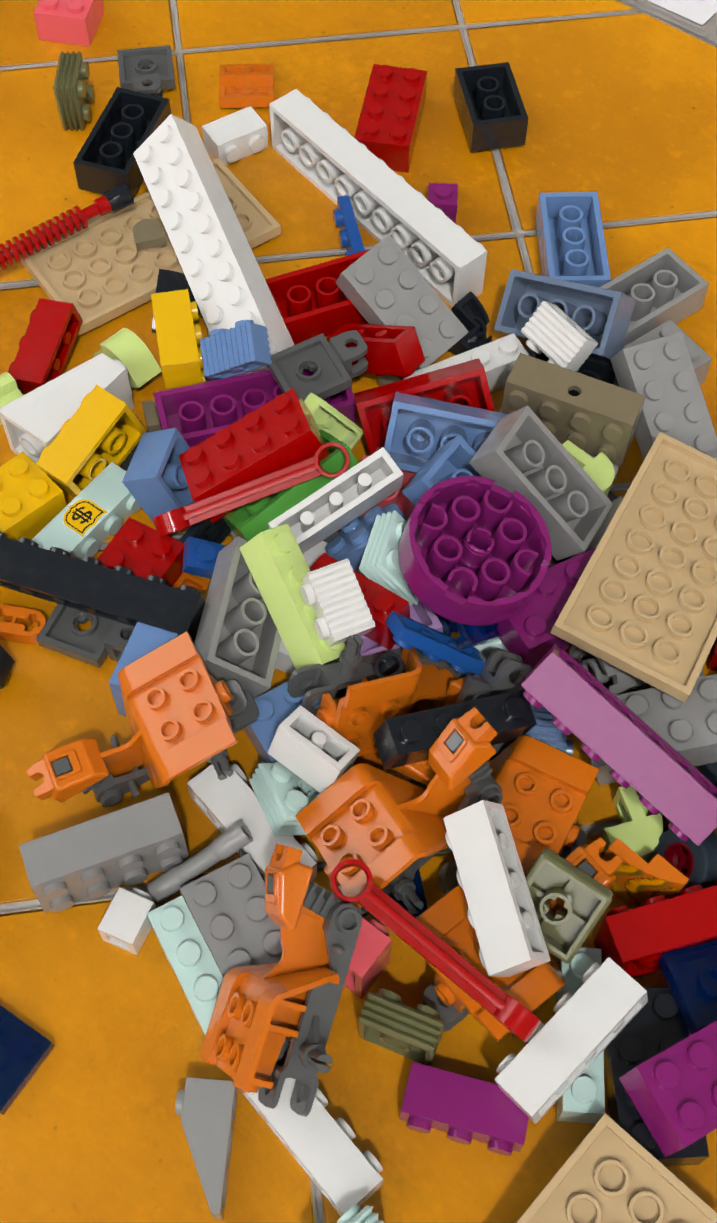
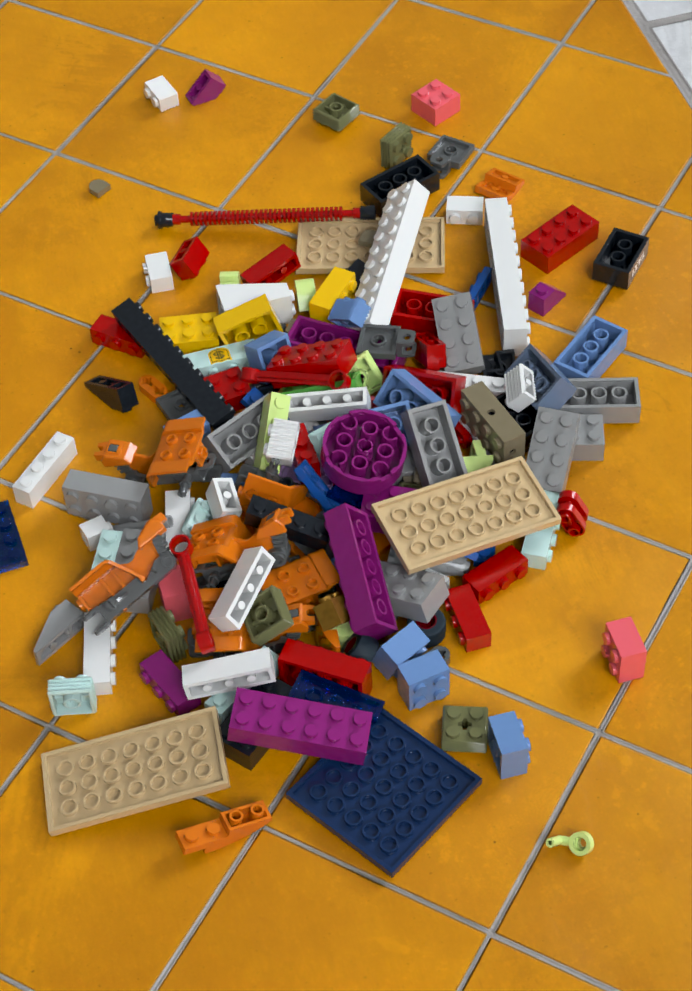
camera: 40 degrees right, 10 degrees down
none -> pearl gold brick [313,591,350,632]

